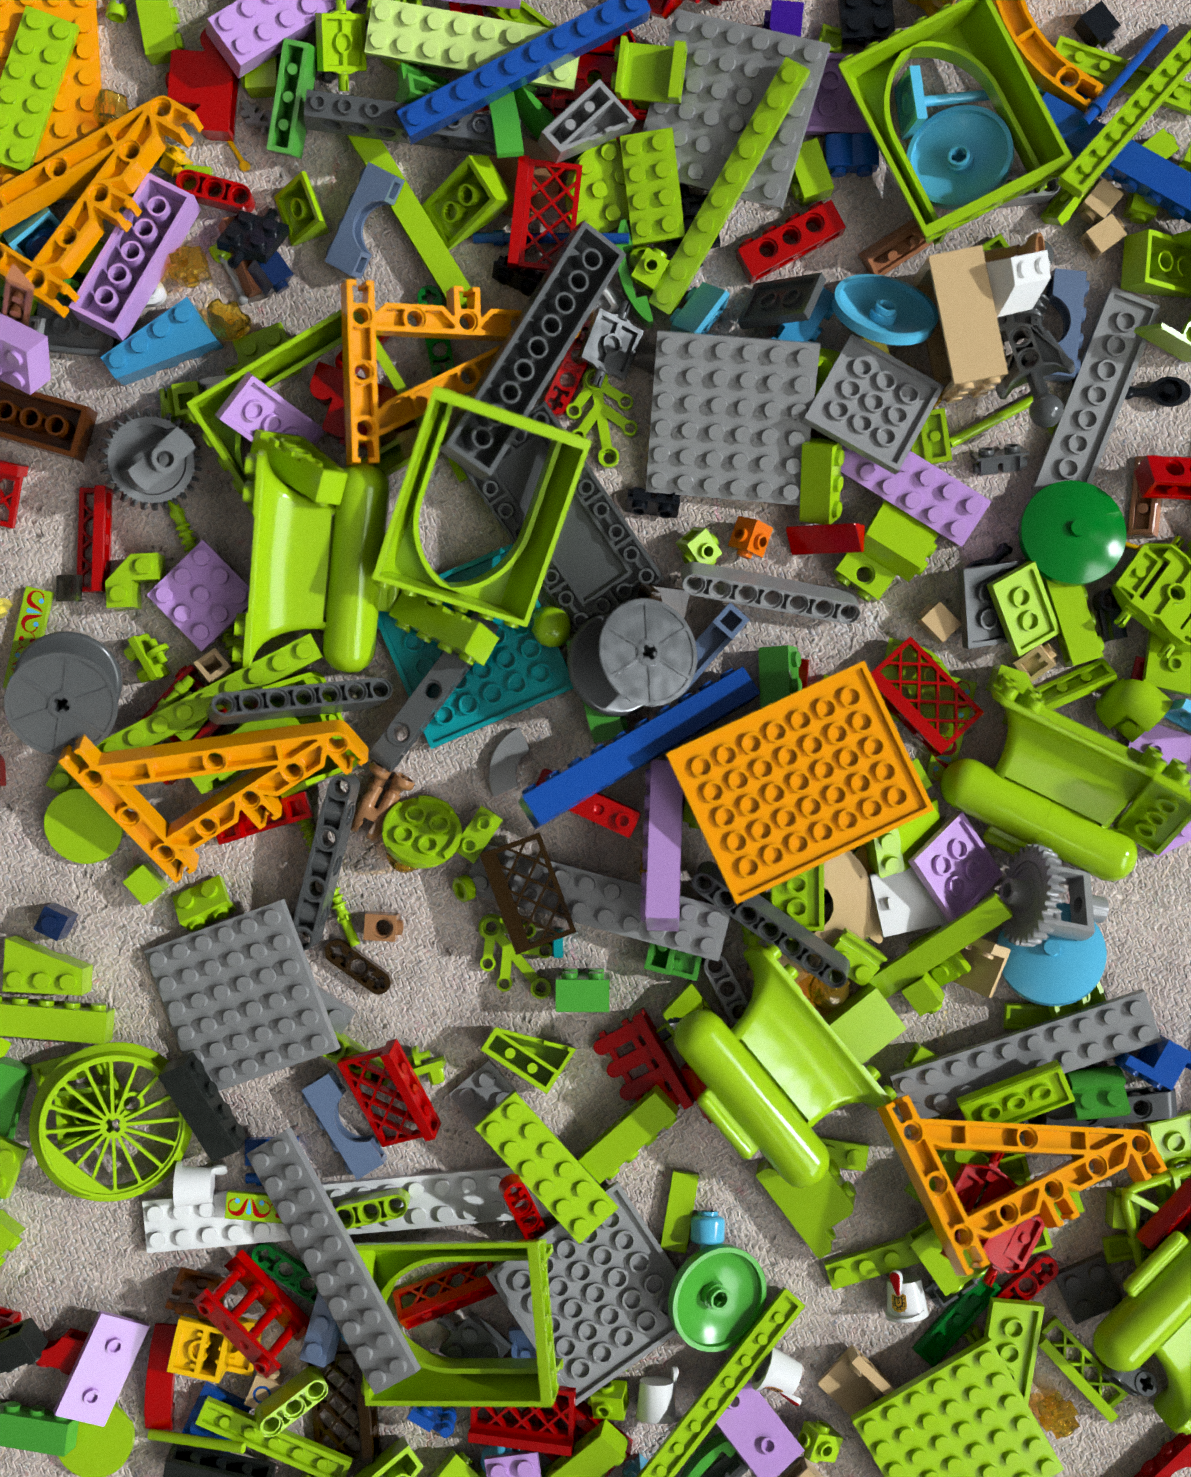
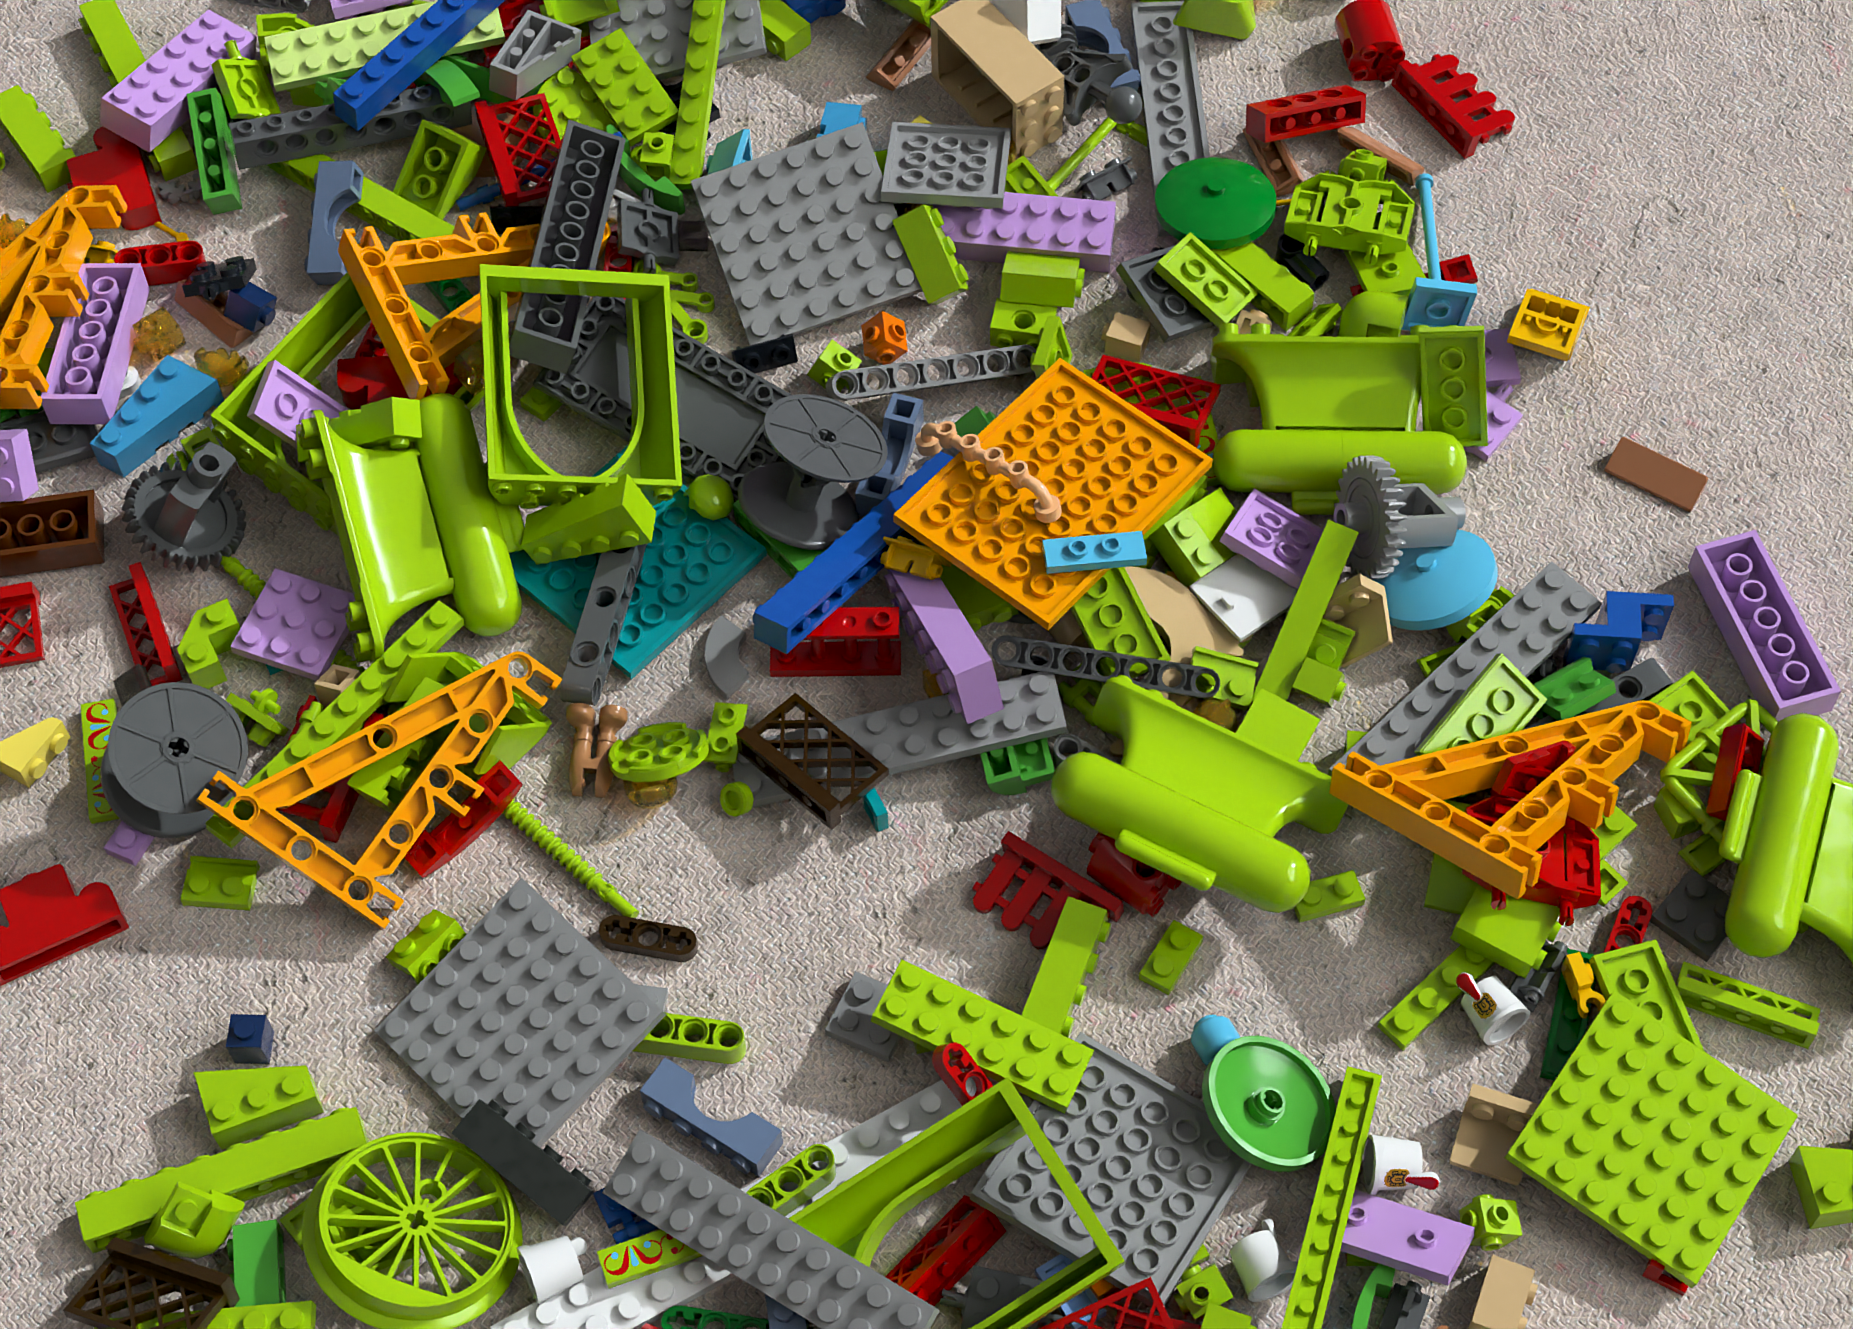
camera: 20 degrees left, 30 degrees down
lime tile [44,786,124,864] -> none
lime brick [123,863,170,906] -> none
dark grey beam [207,678,393,725] -> none
hinge [208,243,248,305] -> none
lime slope [274,171,330,246] -> none
dark grey beam [294,773,360,951] -> none
red fence [336,1038,441,1147] -> none
medium nougat brick [363,911,404,942] -> none
lime hips [406,1045,446,1085] -> none
lime plant [478,913,552,999] -> none
lime wedge [480,1026,576,1094] -> none
bright green brick [556,968,609,1012] -> none
lime torso [656,980,718,1043] -> none
lime tile [660,1169,699,1253] -> none
red brick [736,200,846,284] -> none
dark grey plate [737,272,826,330] -> none
lime brick [755,1159,856,1260] -> none
red slope [786,523,865,555] -> none
medium azure dish [832,274,938,346] -> none
clear yellow brick [1035,1391,1080,1439] -> none
dark grey piece [1101,1365,1158,1397] -> none
black piece [1125,376,1191,407] -> none
none -> yellow hinge [880,536,952,580]
none -> light nougat bar [915,421,1062,523]
none -> lime plate [1030,316,1072,379]
none -> medium azure plate [1042,531,1147,574]
none -> lime plate [1139,920,1204,996]
none -> red wing [1492,740,1576,799]
none -> yellow plate [1561,952,1606,1018]

